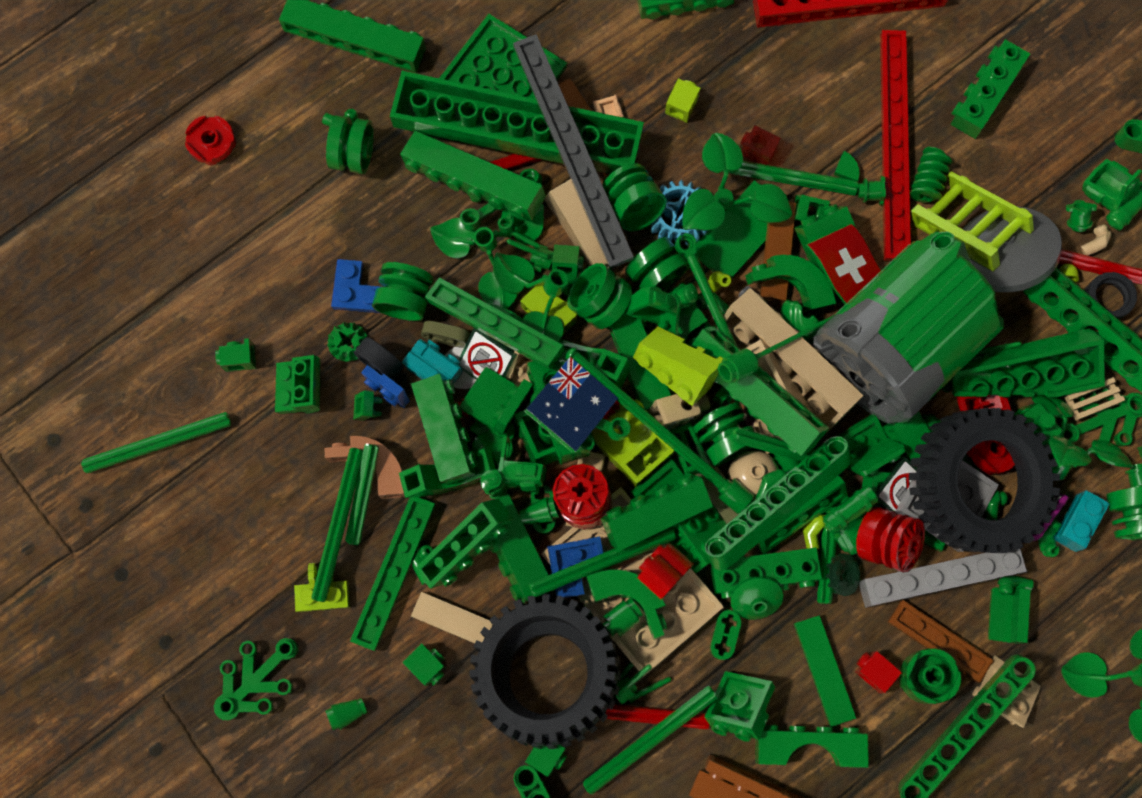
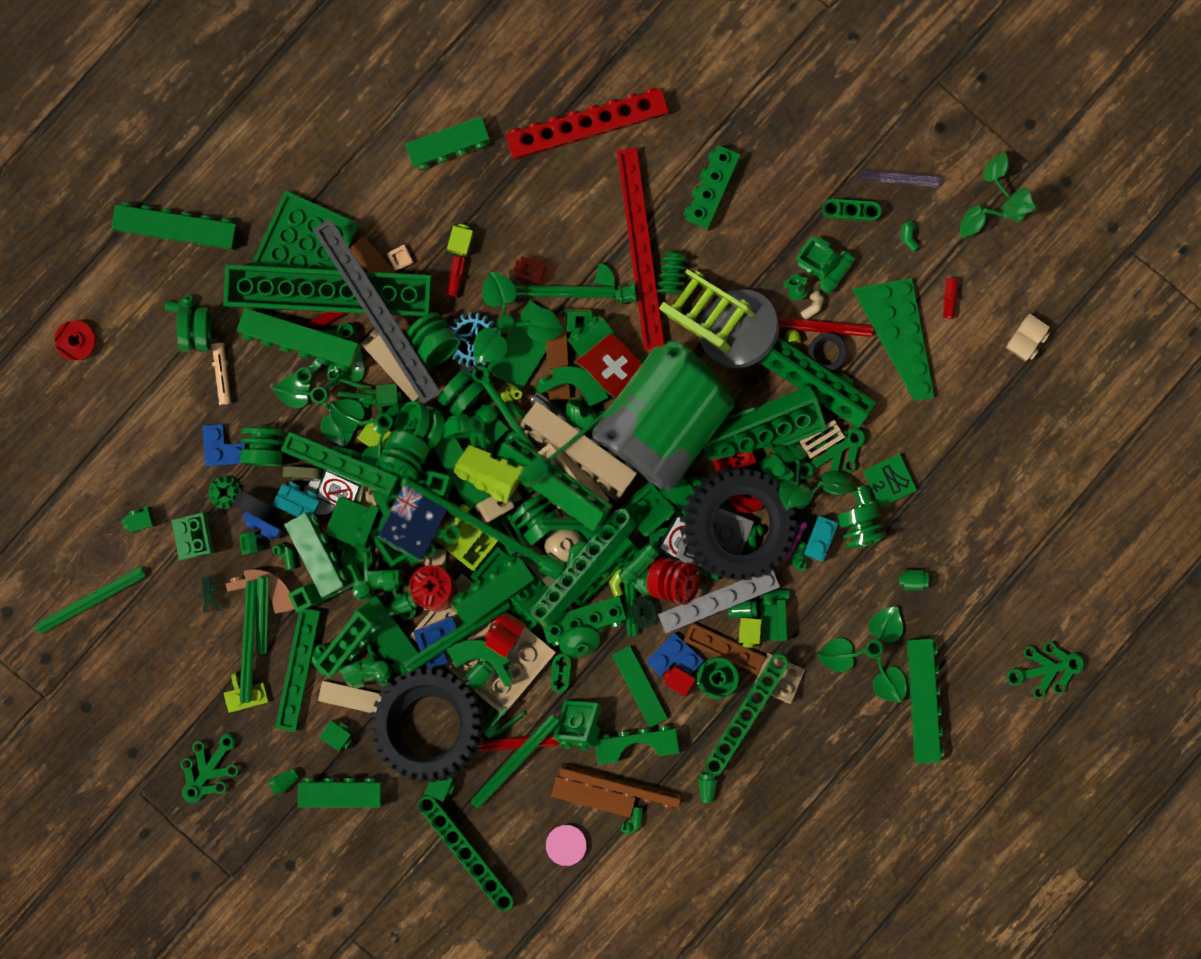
camera: 10 degrees left, 10 degrees up
none -> clear green plate [201,577,221,613]
none -> light nougat pin [211,343,232,405]
none -> green arm [272,543,296,570]
none -> green brick [298,778,382,808]
none -> green piece [340,641,396,688]
none -> green wheel [376,431,430,482]
none -> red axle [445,256,465,297]
none -> blue plate [646,633,703,676]
none -> green cone [728,599,758,619]
none -> lime brick [738,618,761,648]

